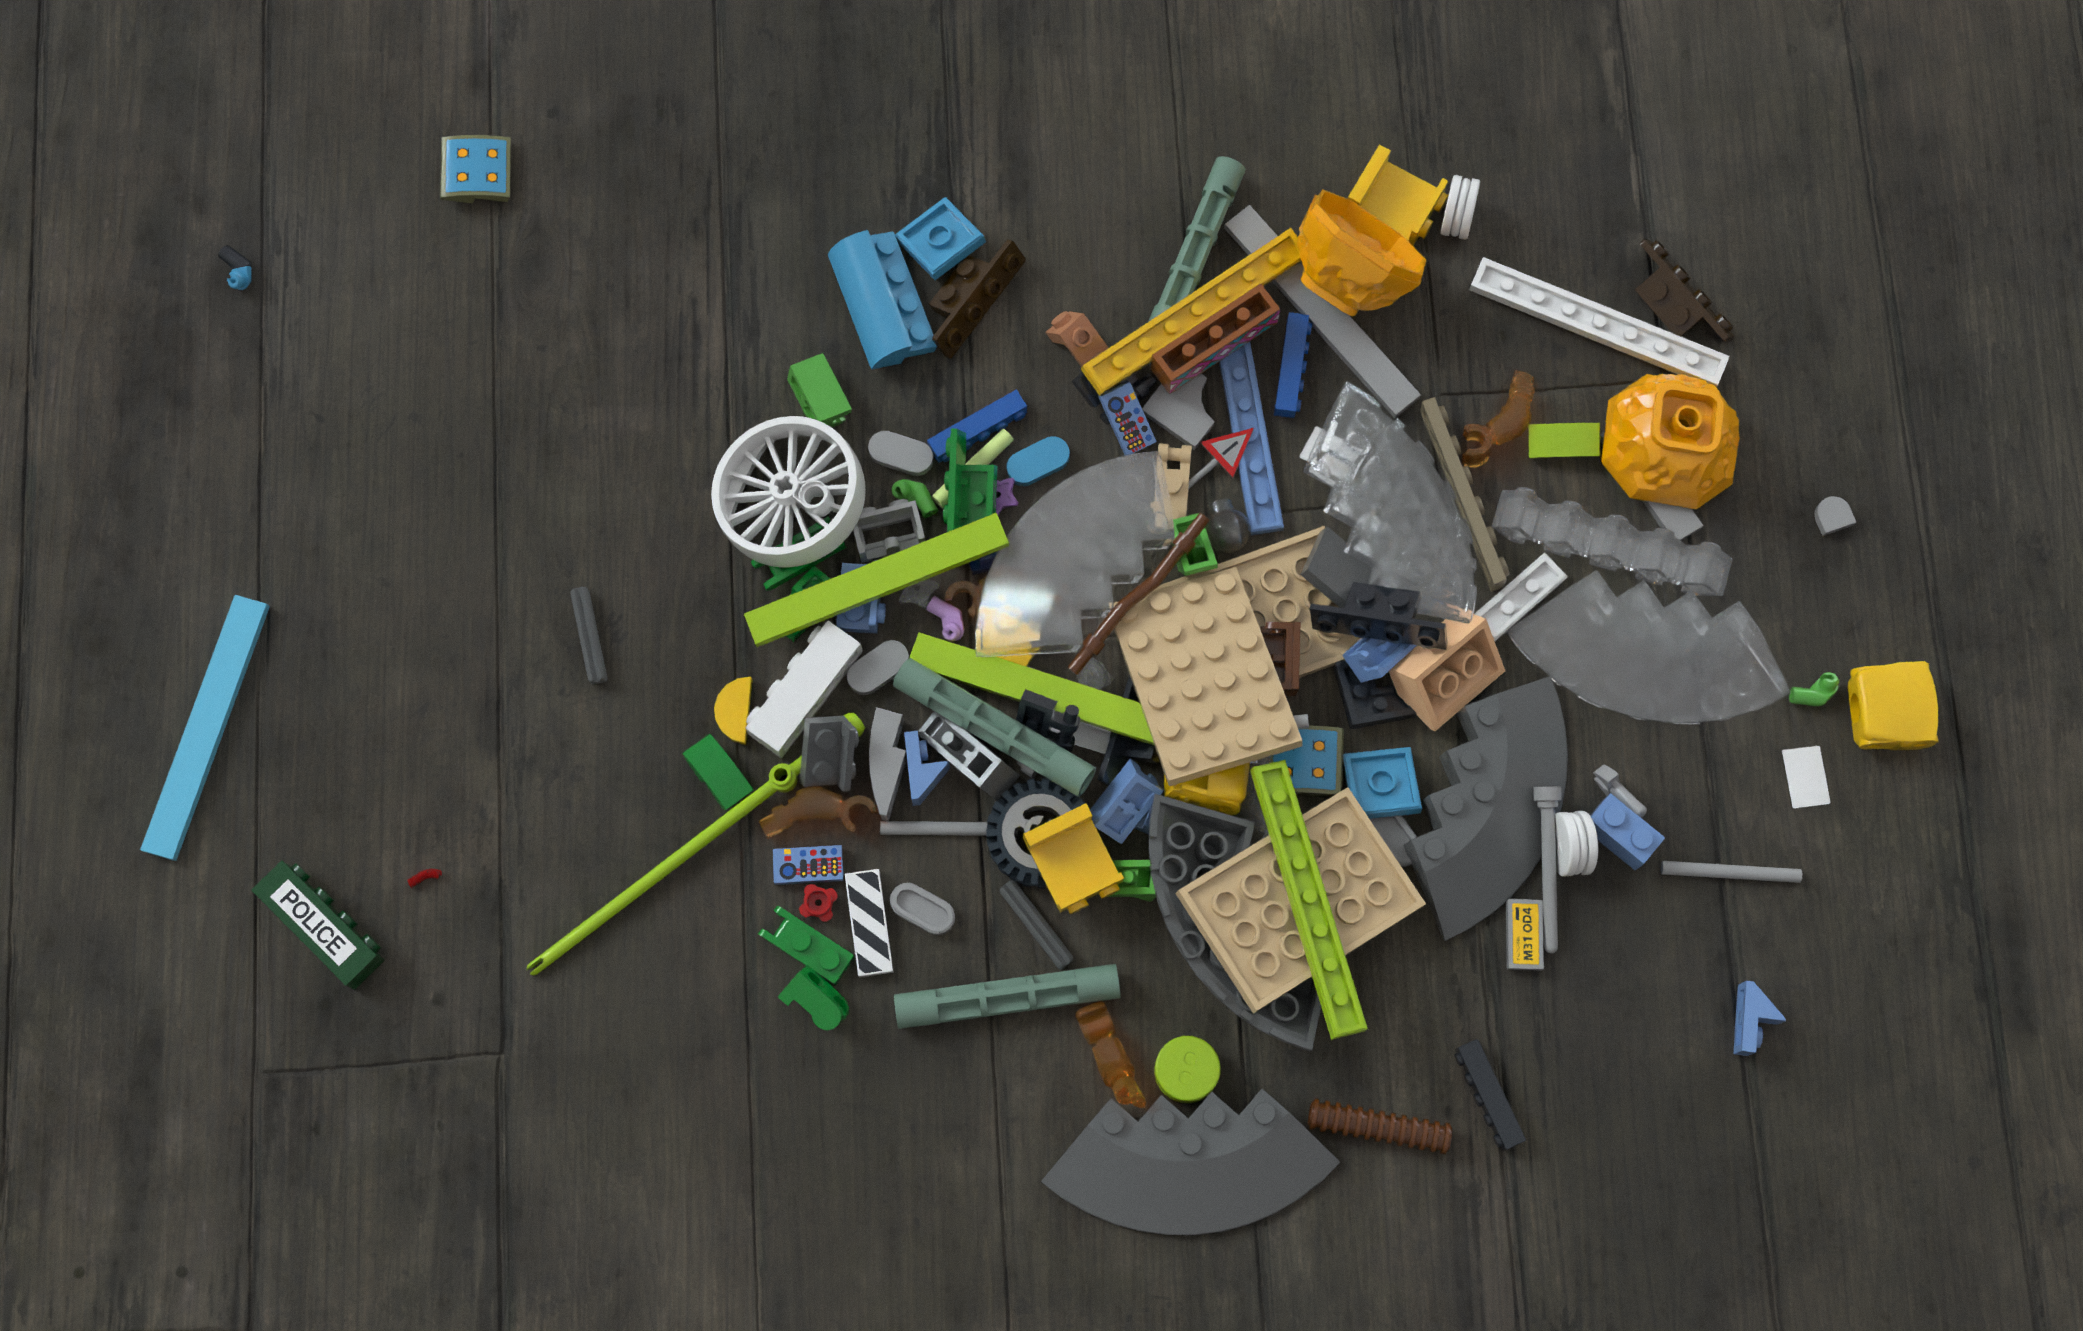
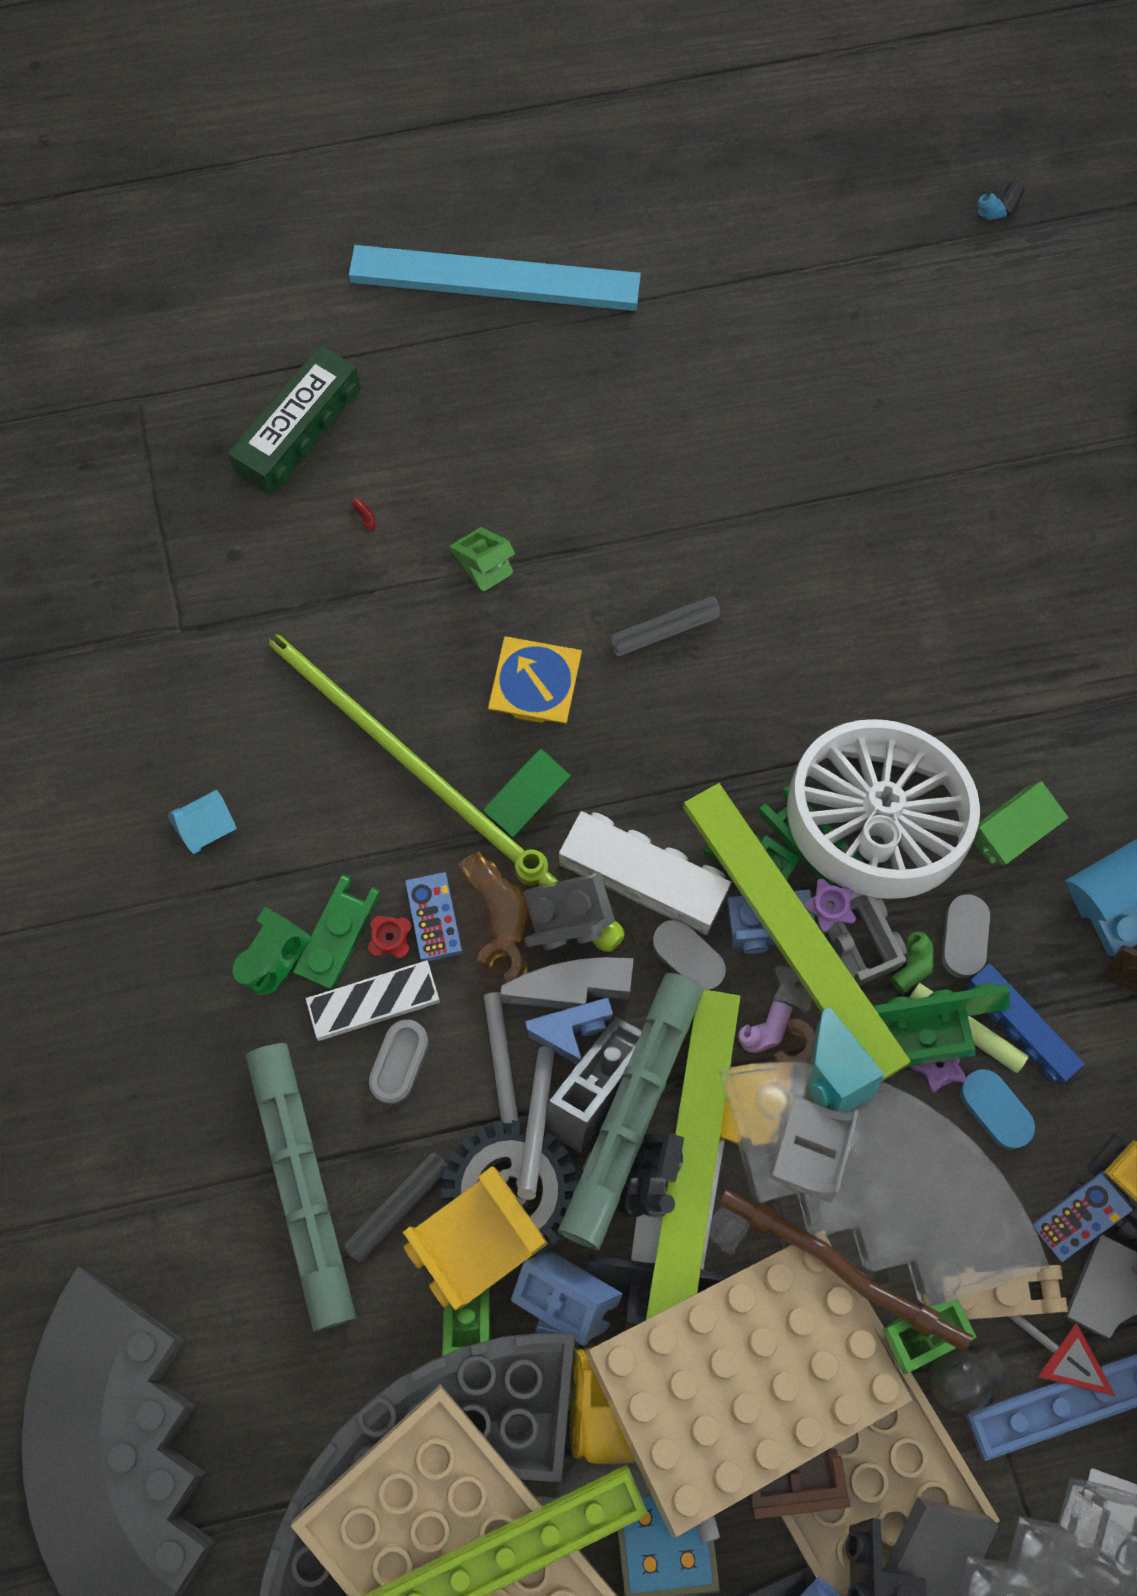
camera: 80 degrees right, 5 degrees down
yellow tile [714,677,752,745] -> none
clear orange piece [1076,1001,1146,1109] -> none
lime head [1154,1036,1220,1104] -> none
none -> medium azure tile [168,790,237,854]
none -> bright green slope [449,527,515,591]
none -> piece [488,636,582,724]
none -> light grey bar [517,1046,555,1200]
none -> light grey piece [770,1096,859,1203]
none -> medium lavender plate [802,879,856,932]
none -> teal slope [806,1007,885,1112]

